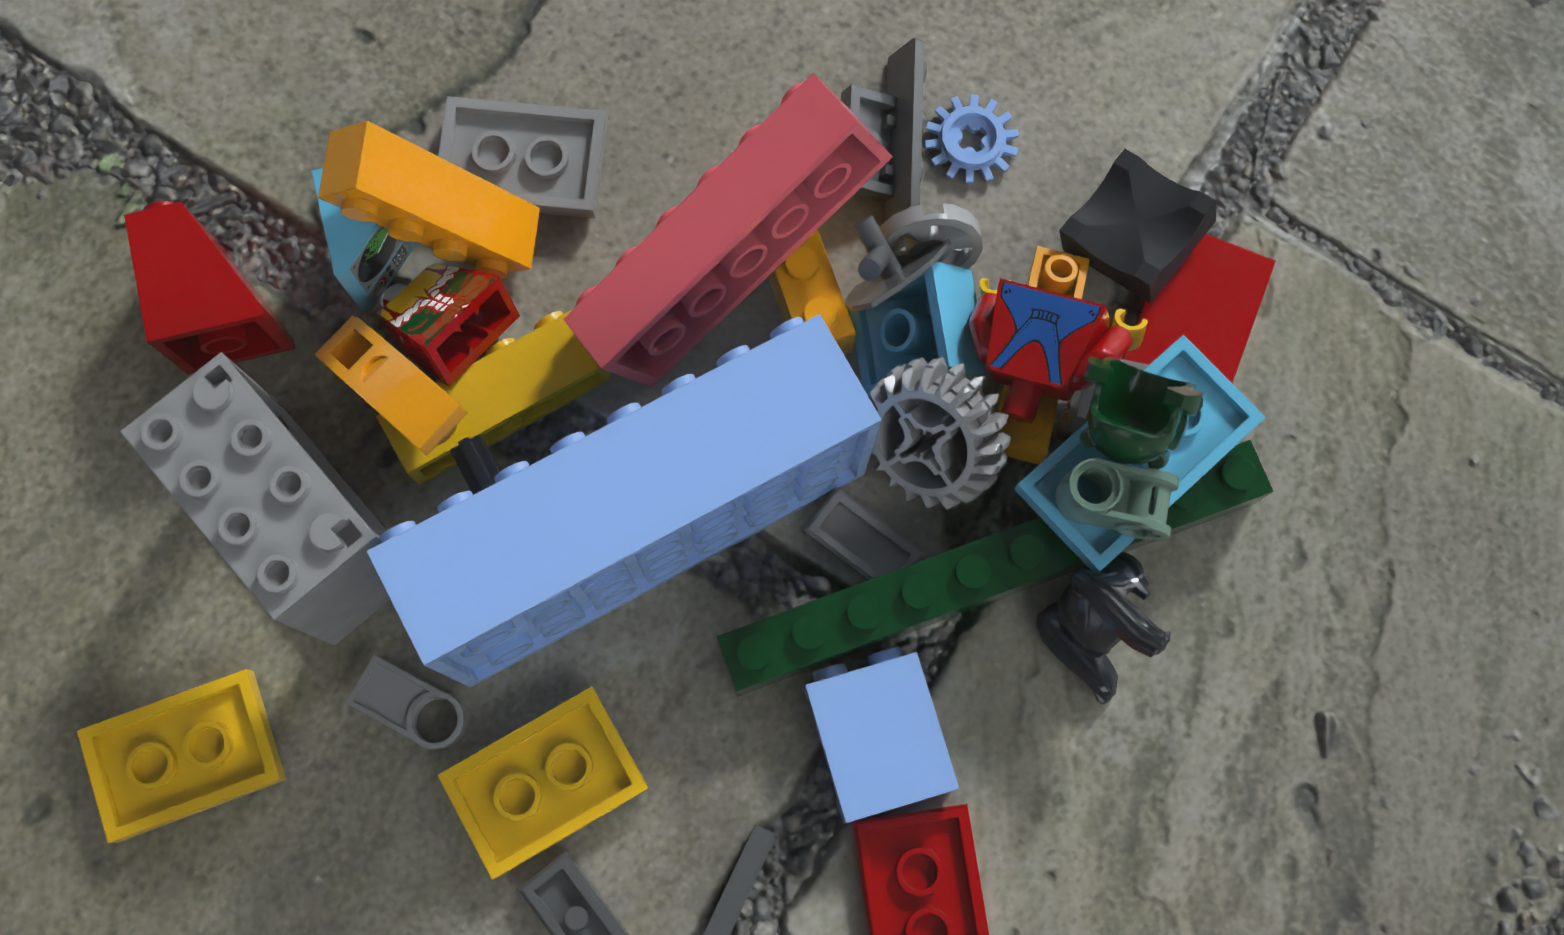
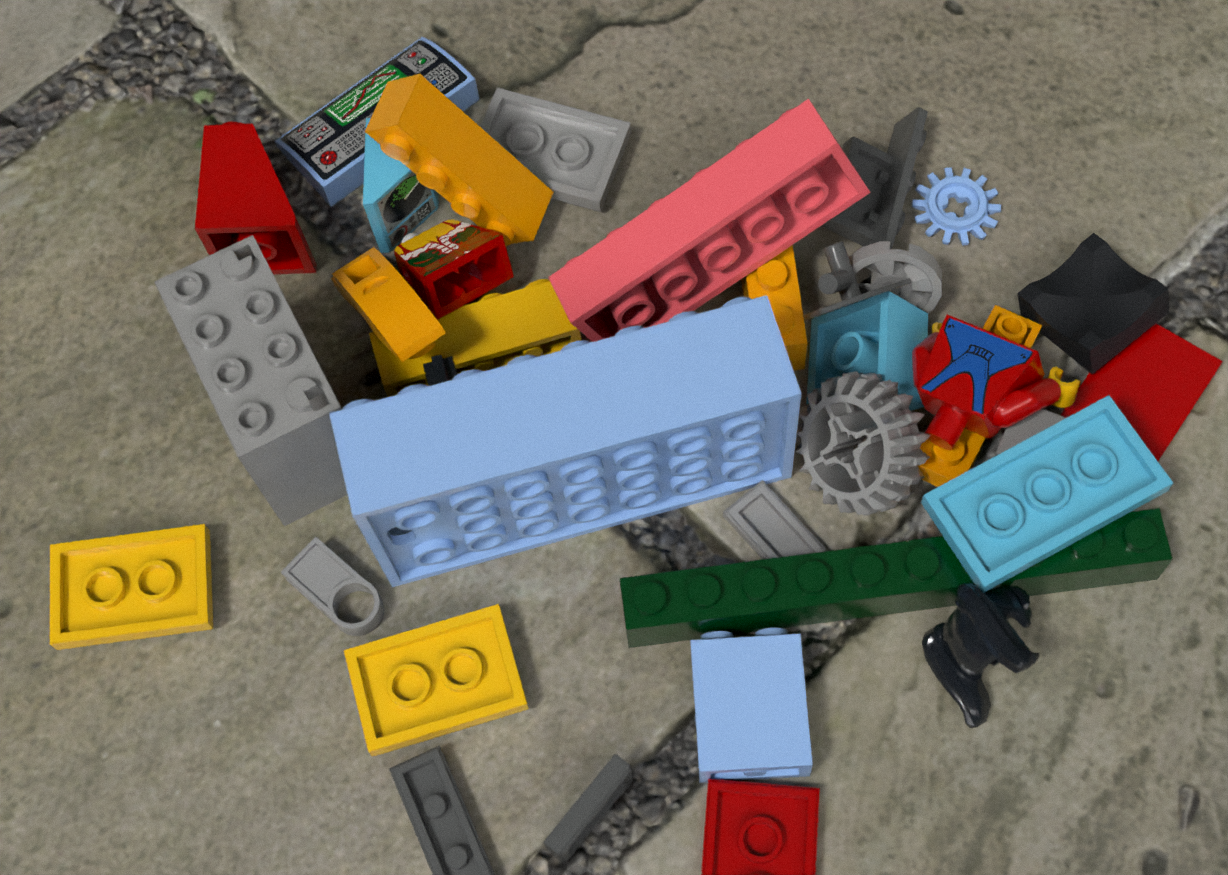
camera: 25 degrees right, 10 degrees down
sand green piece [1055,458,1179,541] -> none
dark green helmet [1080,356,1203,470] -> none
none -> slope [274,37,480,207]

